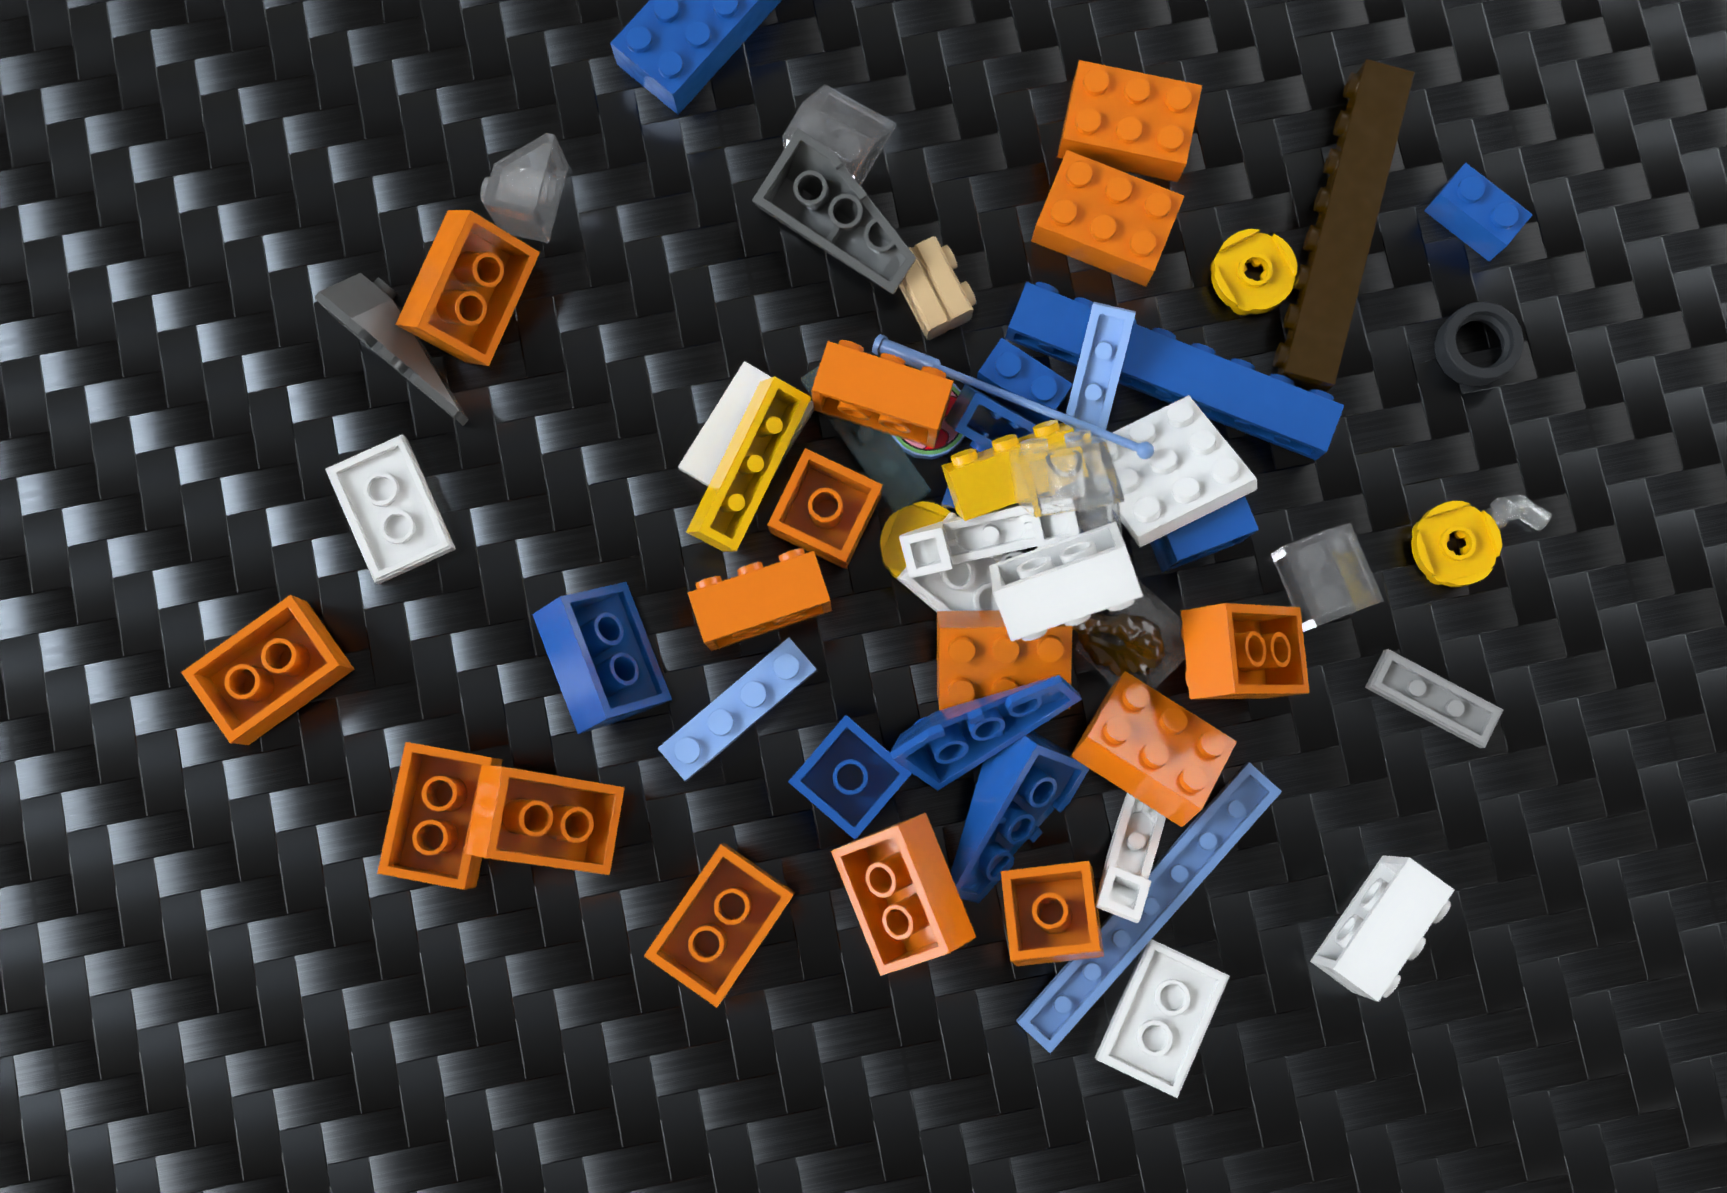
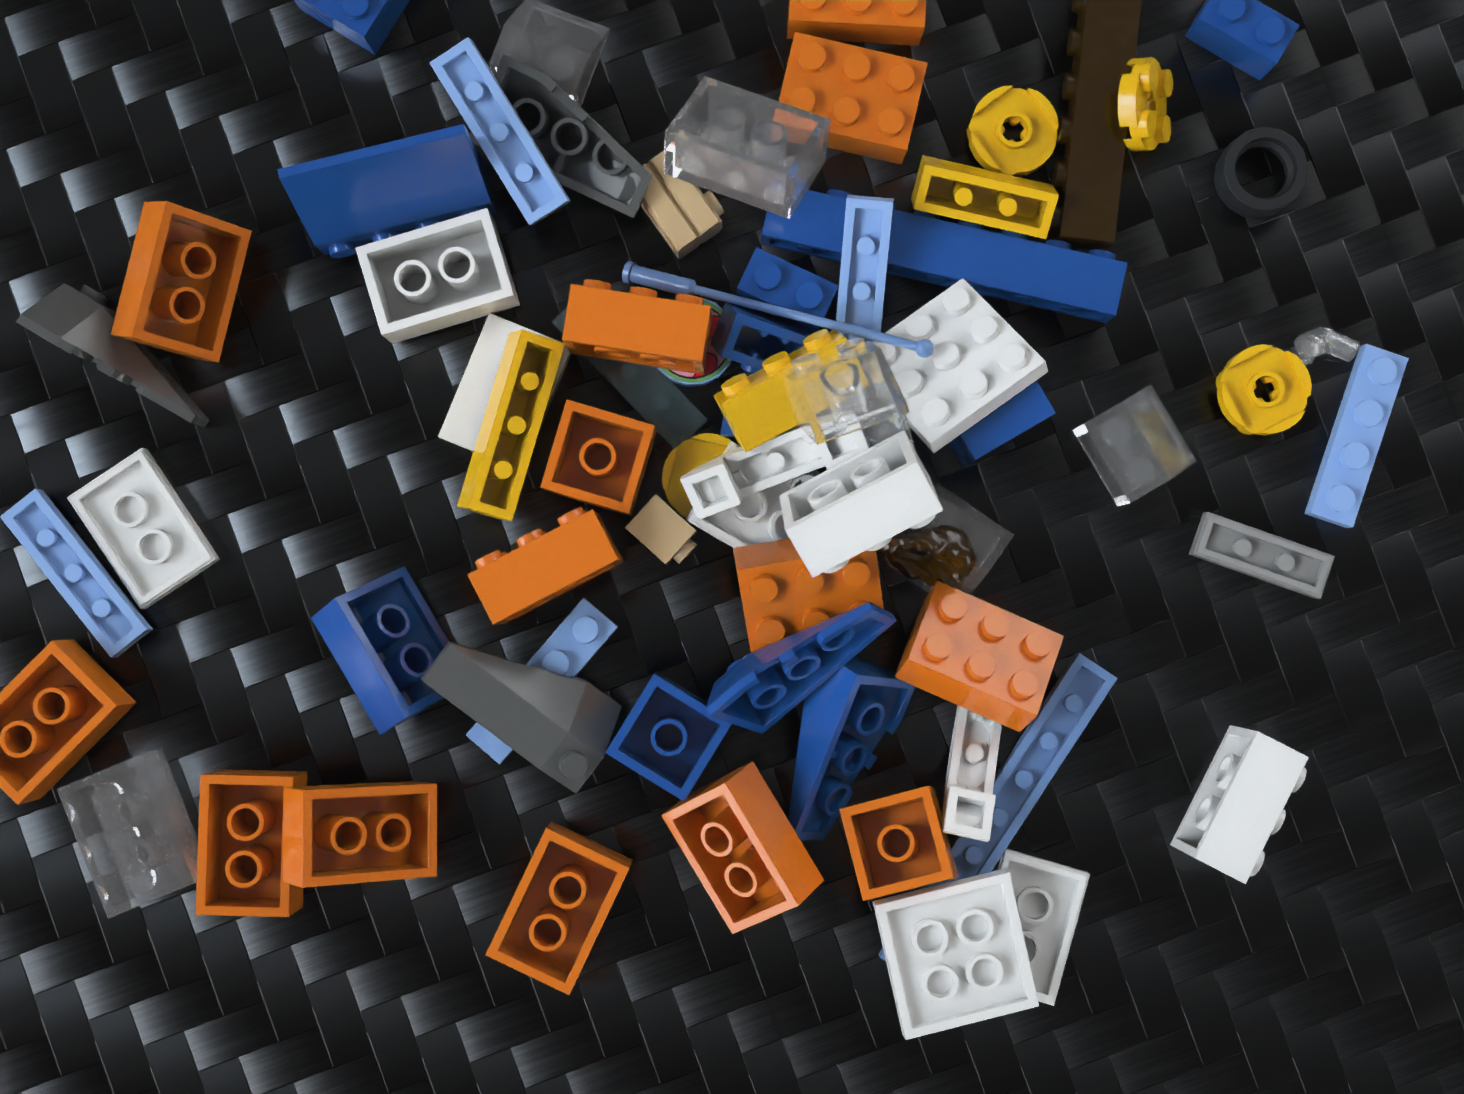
camera: 10 degrees left, 5 degrees up
clear slope [481,133,569,243] -> none
orange brick [1181,603,1310,699] -> none
none -> light blue plate [0,488,153,658]
none -> clear brick [57,749,198,919]
none -> blue slope [277,124,497,258]
none -> white brick [355,208,520,344]
none -> dark grey wedge [421,641,622,793]
none -> light blue plate [429,37,570,225]
none -> tan brick [625,494,697,565]
none -> clear brick [664,76,831,219]
none -> white plate [873,869,1039,1040]
none -> yellow brick [911,155,1059,239]
none -> yellow plate [1118,57,1173,151]
none -> light blue plate [1304,344,1409,528]

